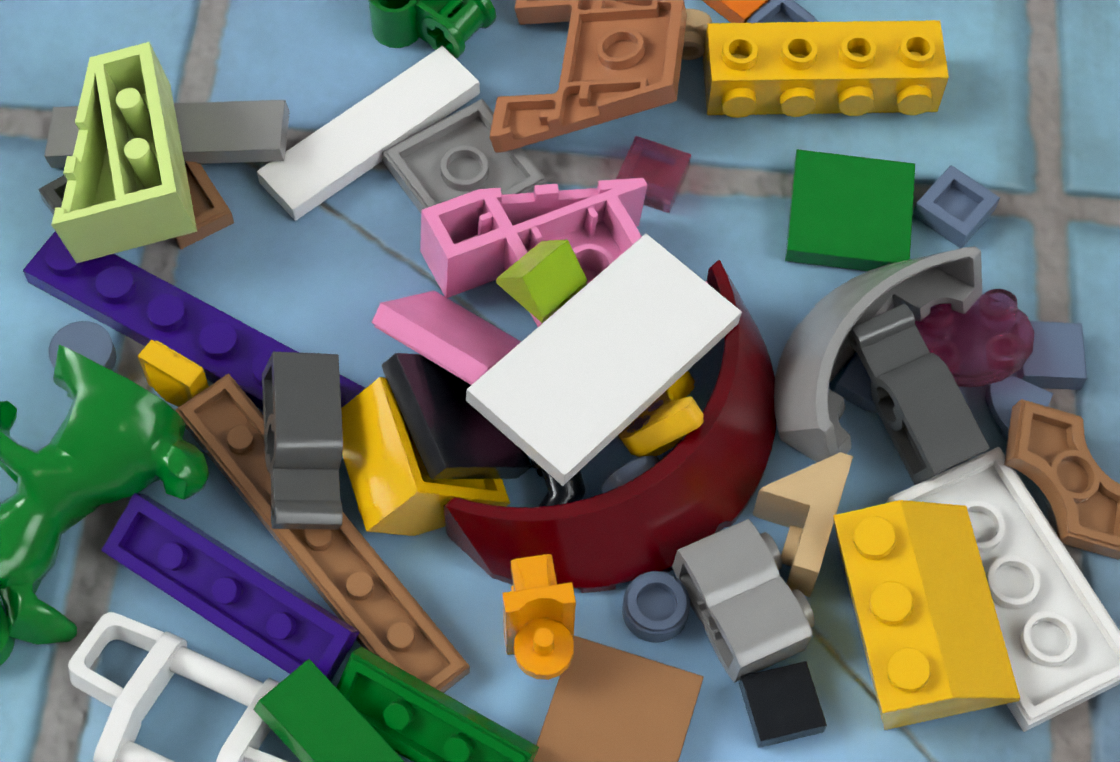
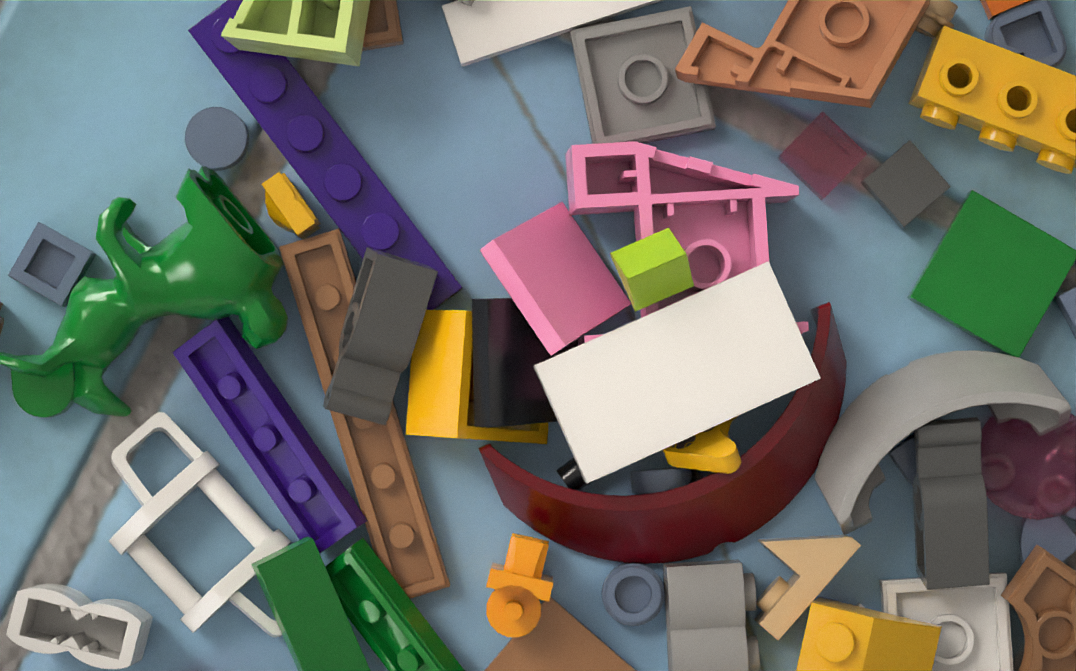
camera: 25 degrees right, 25 degrees up
none -> dark grey tile [861,140,951,229]

